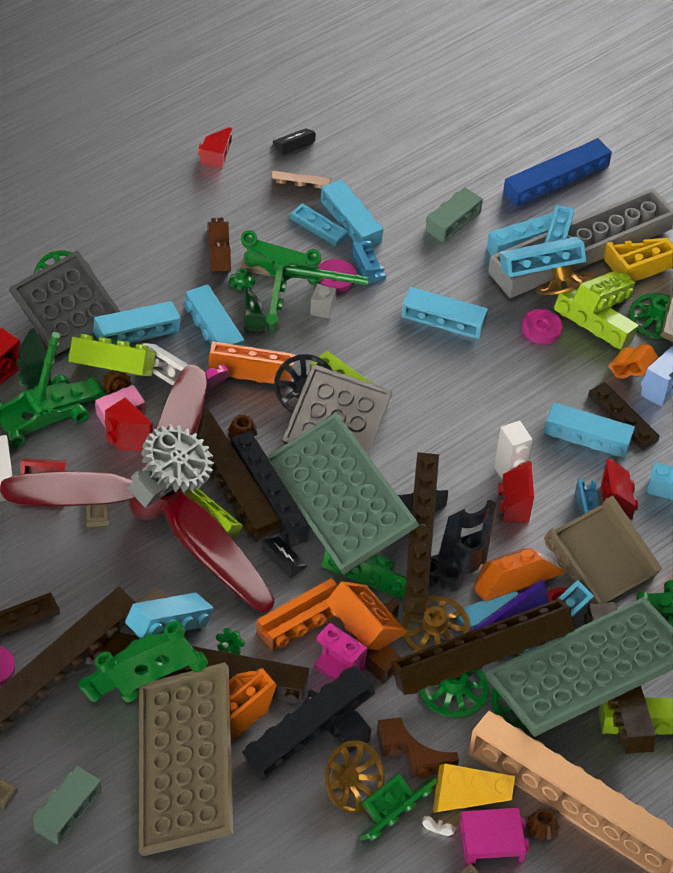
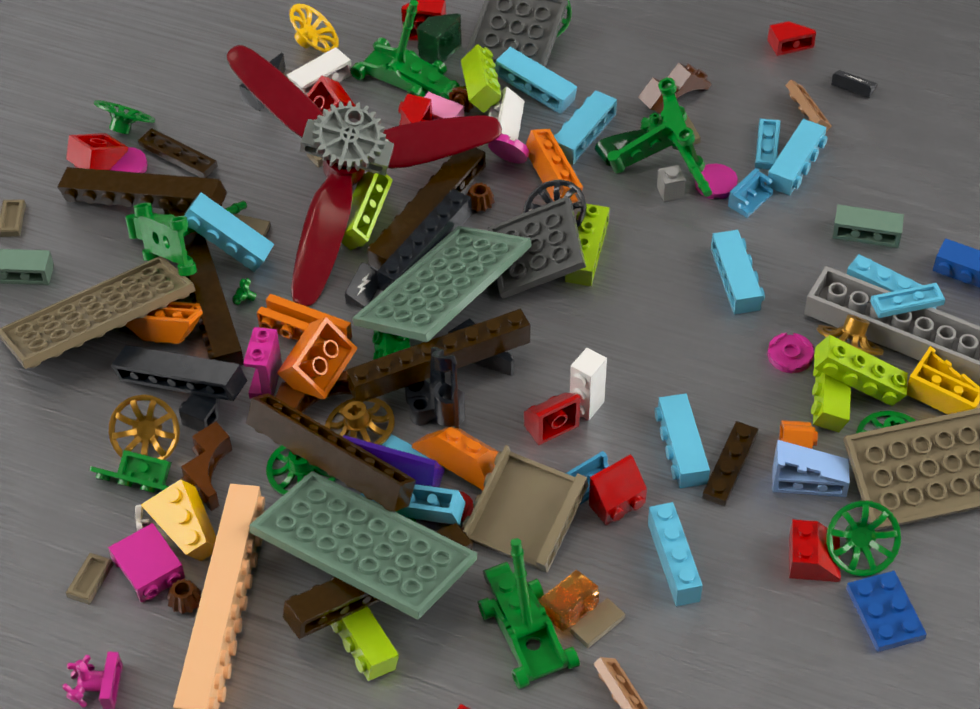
camera: 65 degrees right, 0 degrees up
medium azure brick [499,237,586,277] -> none

